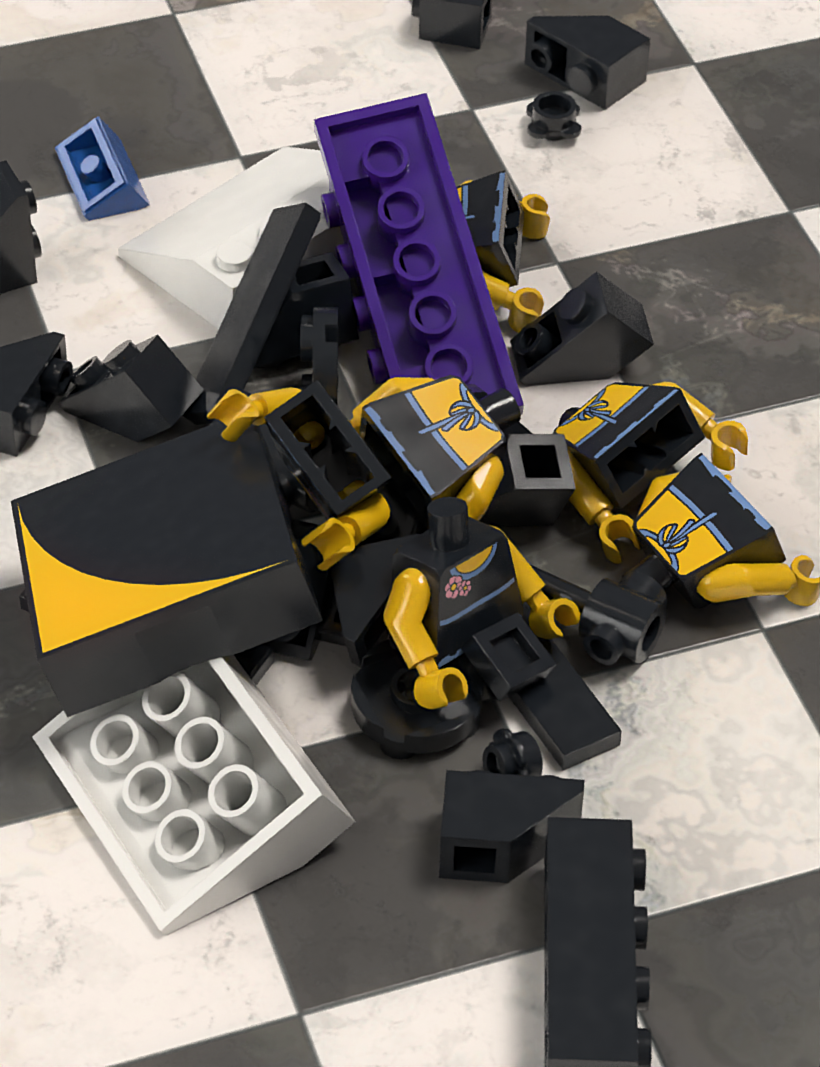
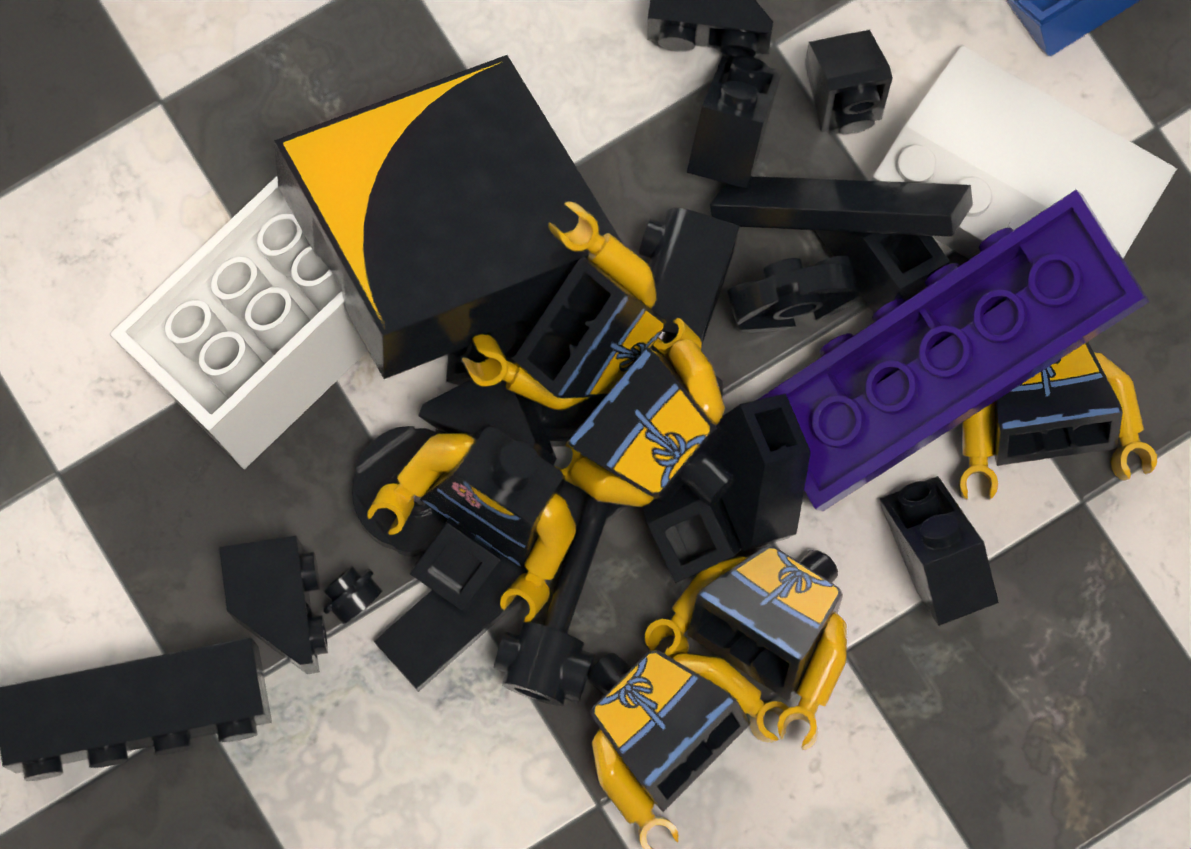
camera: 80 degrees right, 30 degrees up
none -> black slope [805,29,893,134]

